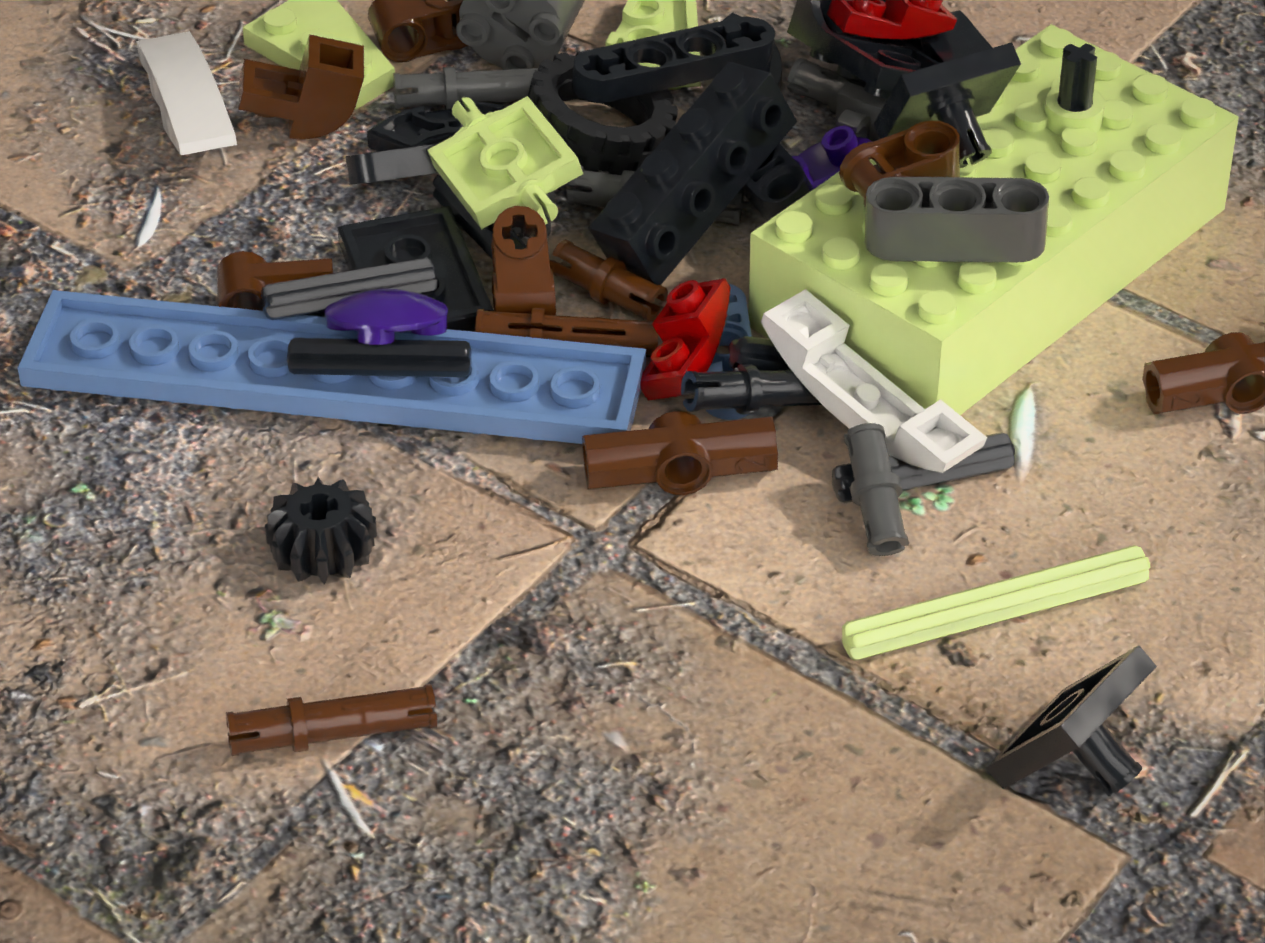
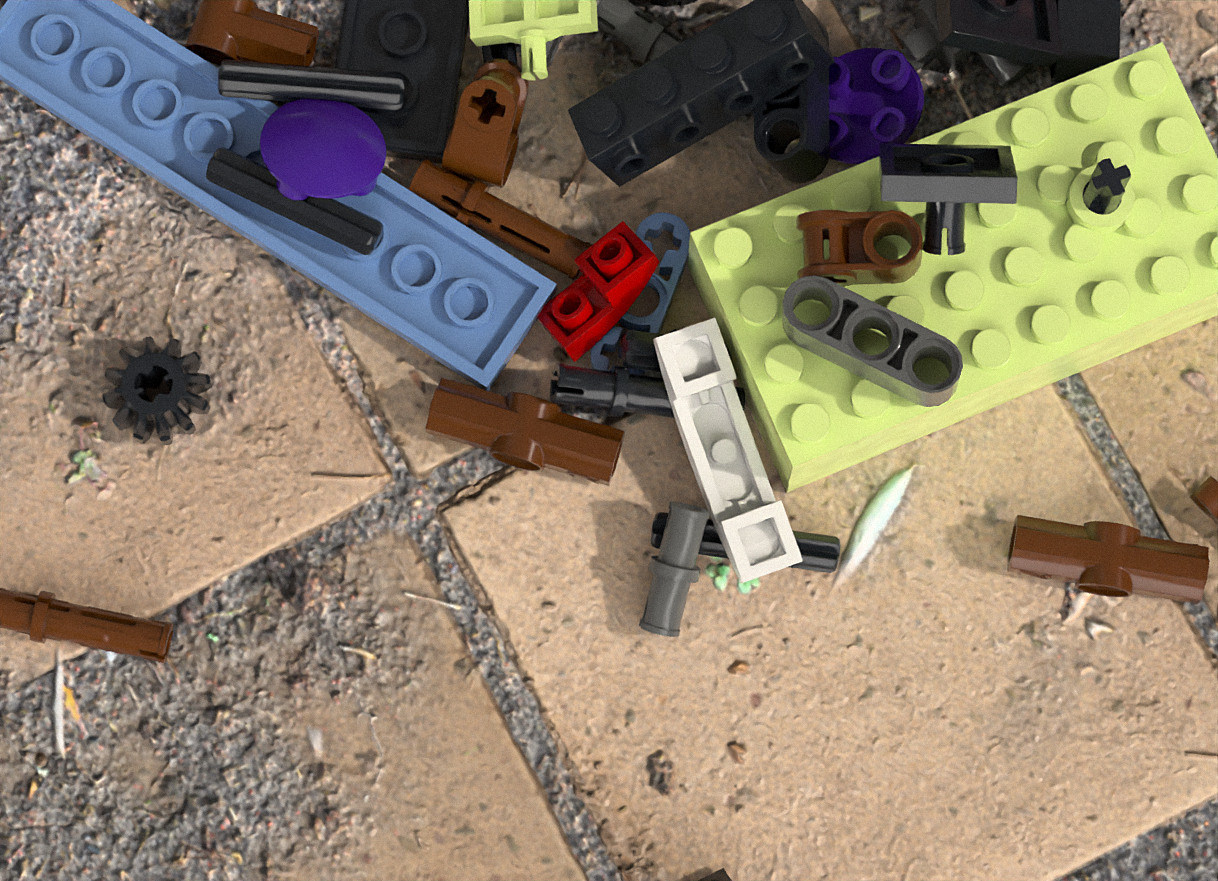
camera: 25 degrees right, 35 degrees up
reddish brown pin [549,239,668,321] -> none
yellowish green axle [841,545,1150,660] -> none

